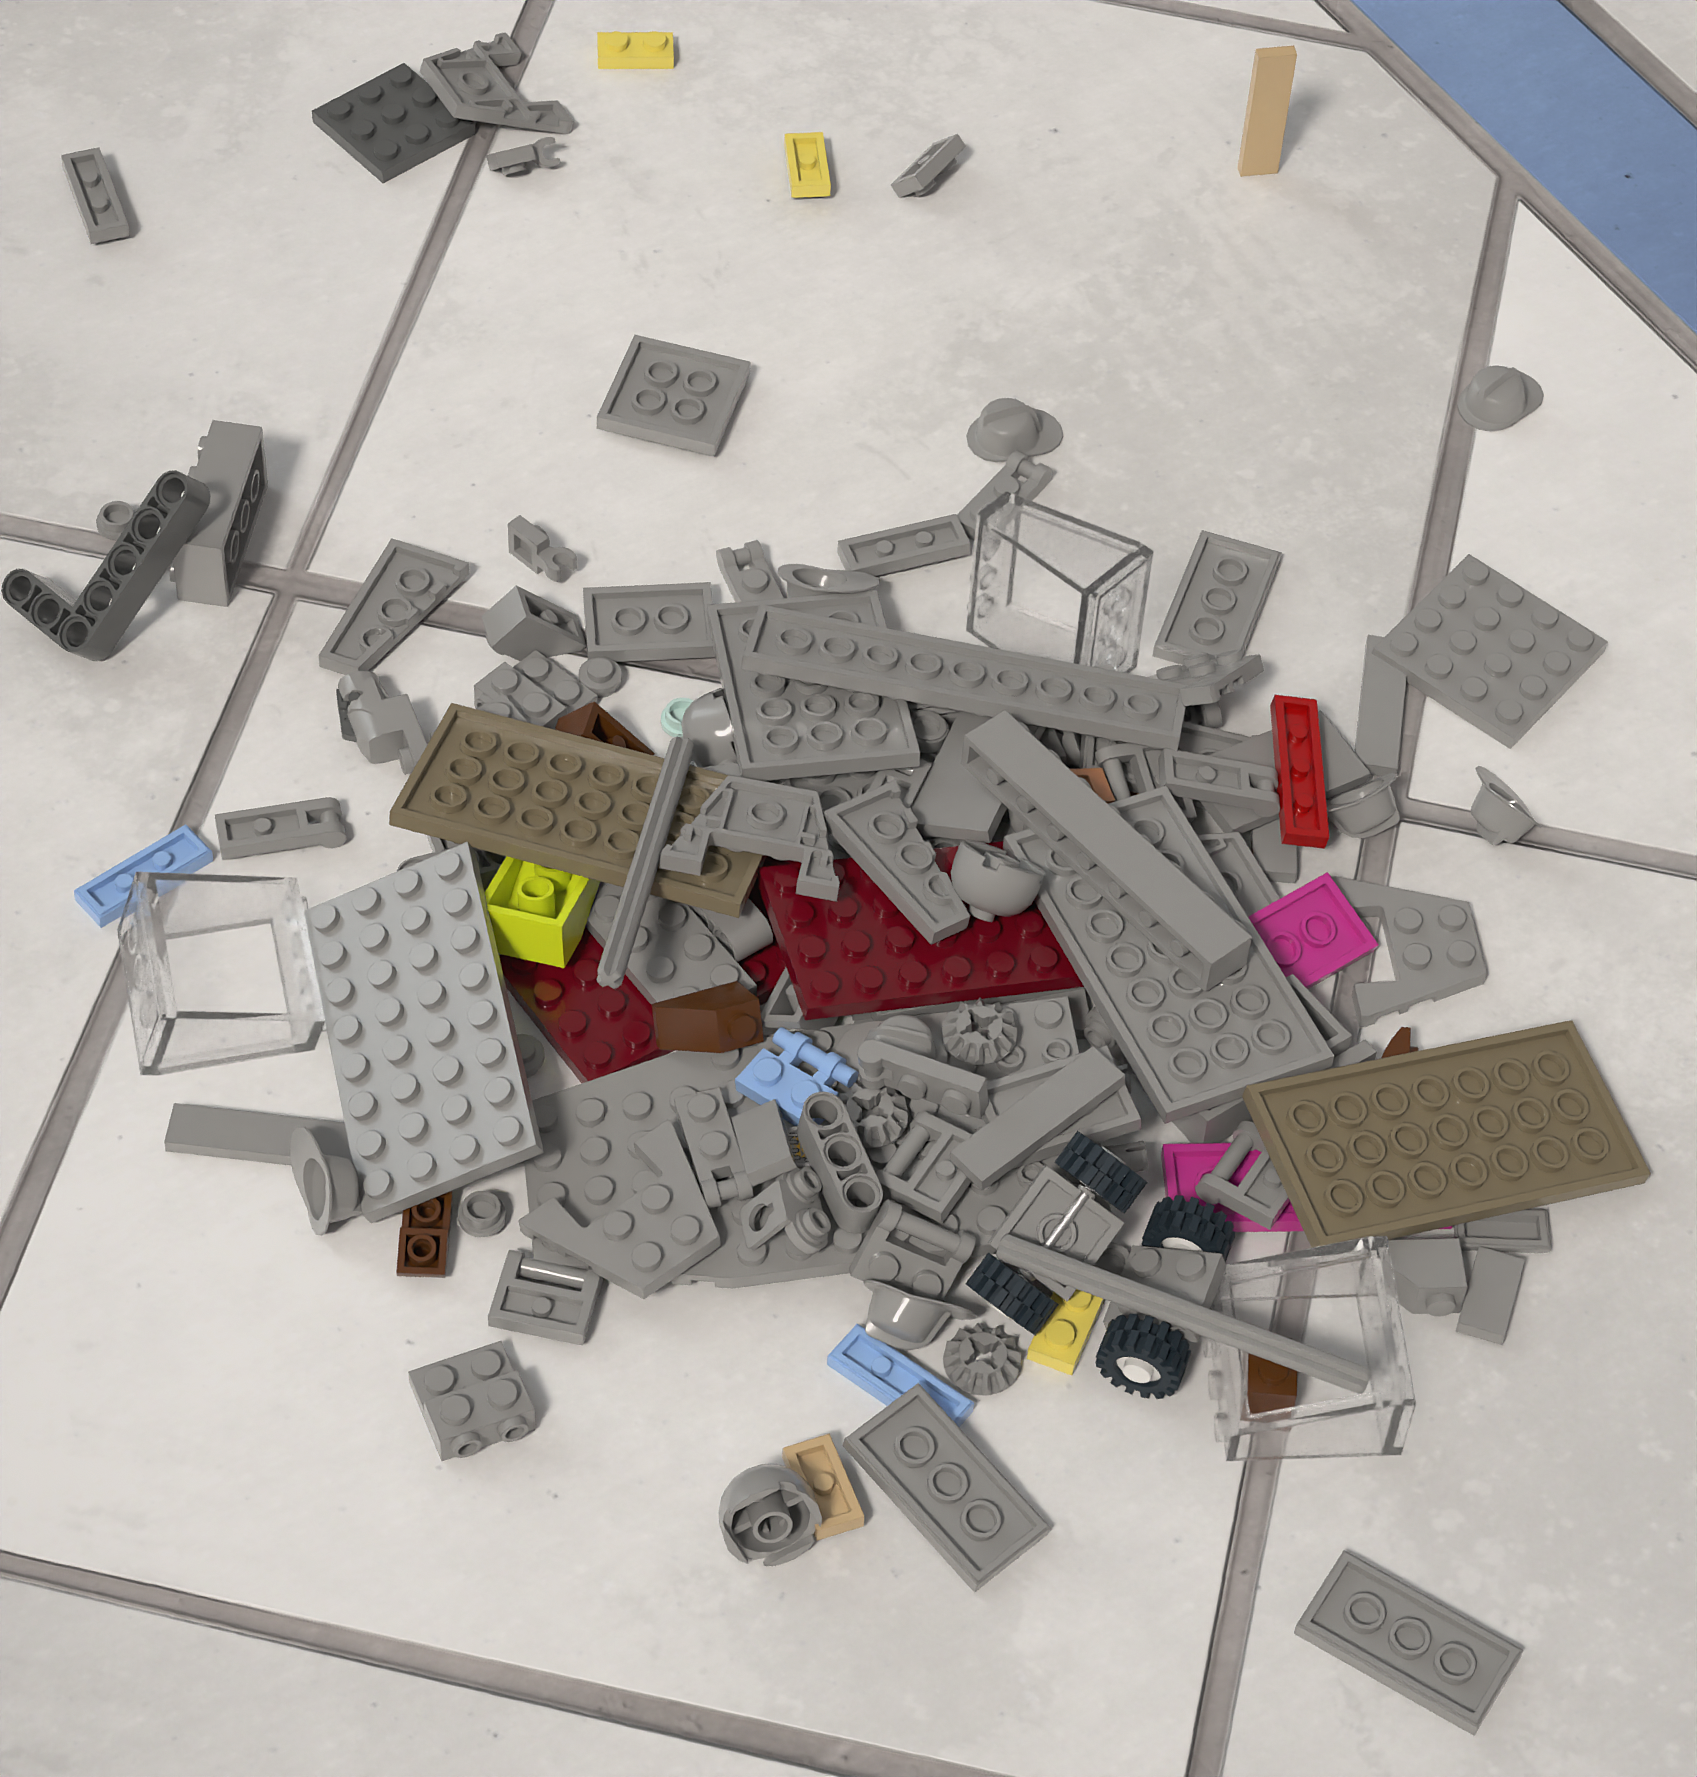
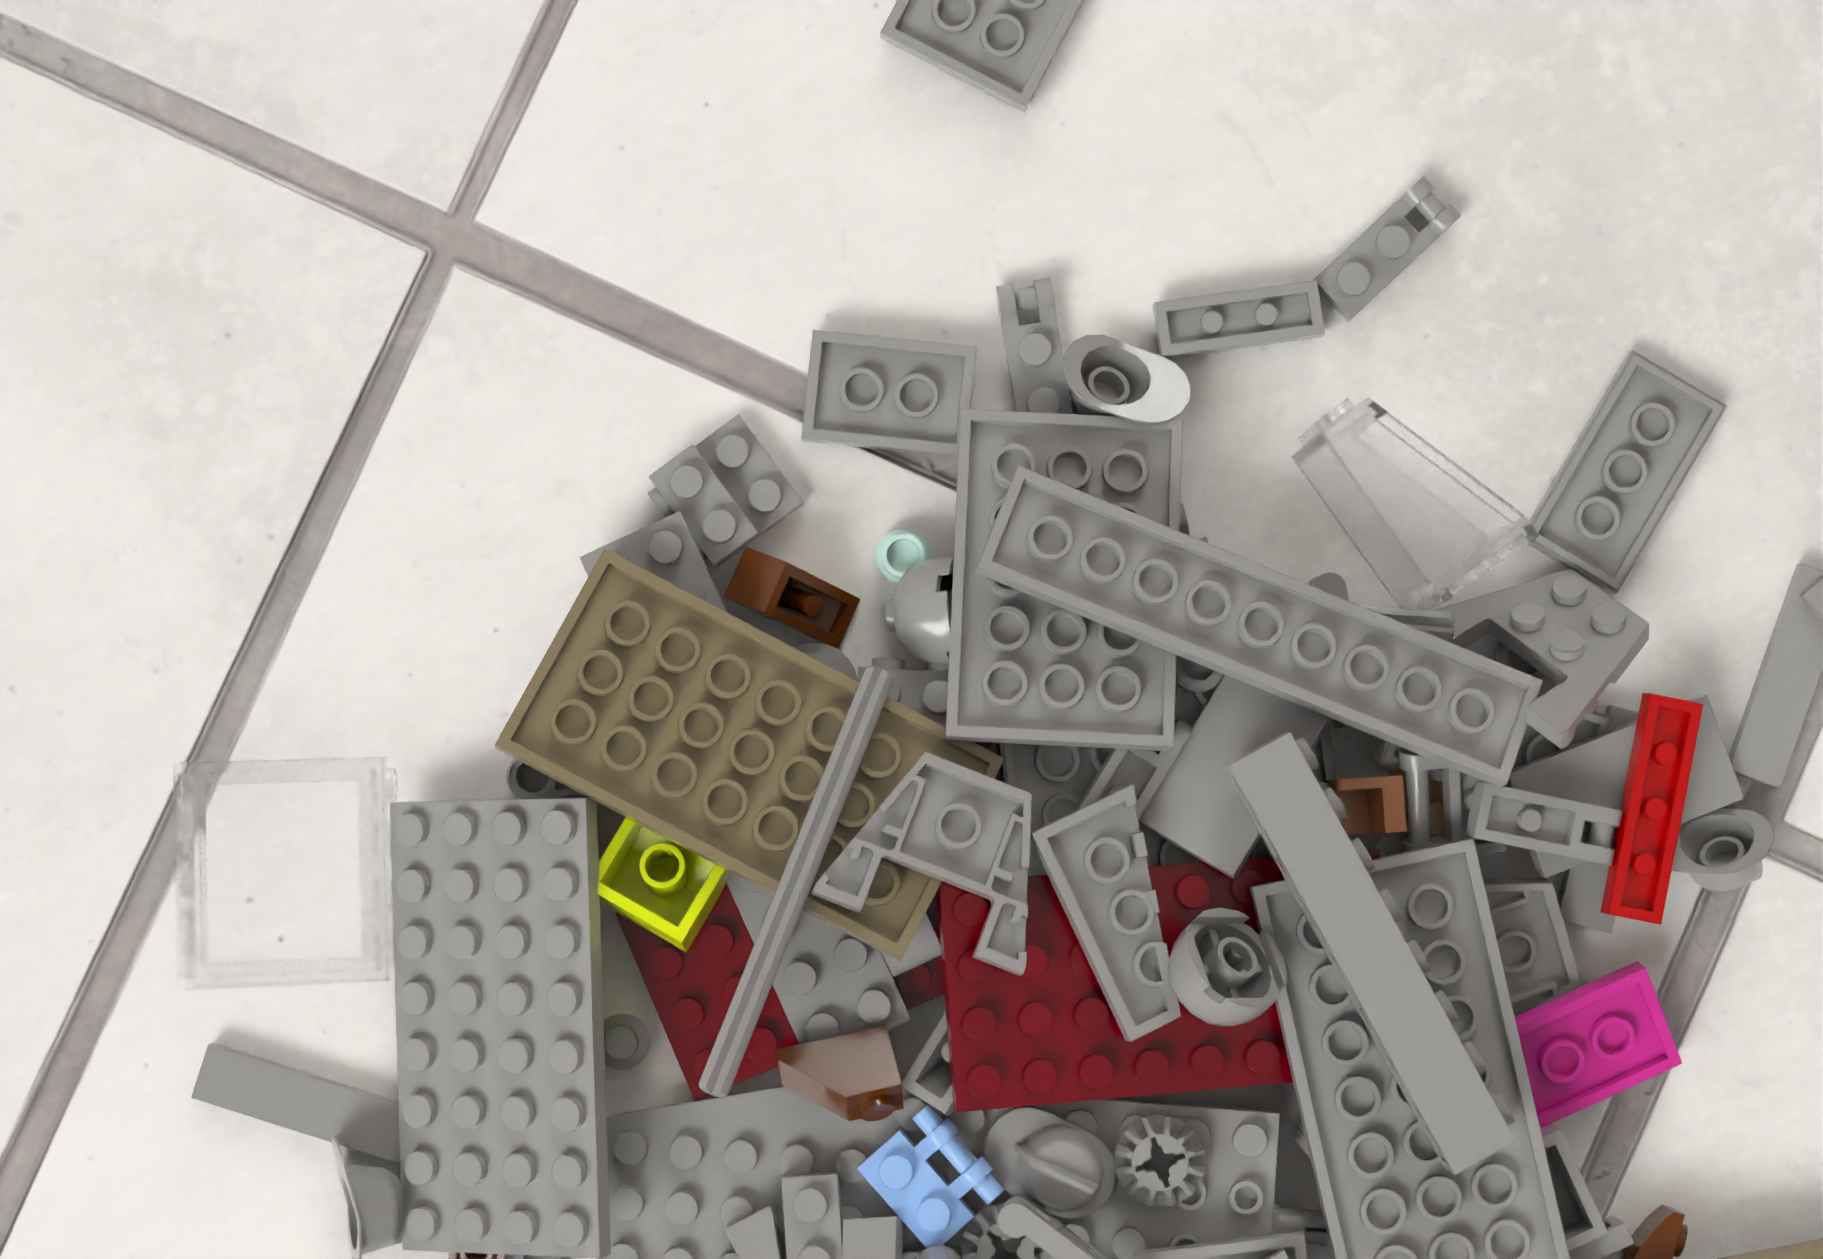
camera: 10 degrees right, 35 degrees up
dark grey beam [1,470,211,661] -> none
light blue tile [74,824,213,928] -> none
light grey plate [96,501,136,540] -> none
light grey brick [169,420,268,607] -> none
light grey plate [215,797,347,860] -> none
light grey wing [318,538,470,675] -> none
light grey plate [336,671,427,775] -> none
light grey slope [481,585,586,661] -> none
light grey plate [508,515,577,582] -> none
light grey plate [579,657,622,698] -> none
light grey piece [966,398,1063,462] -> none
light grey wing [1331,876,1487,1027] -> none

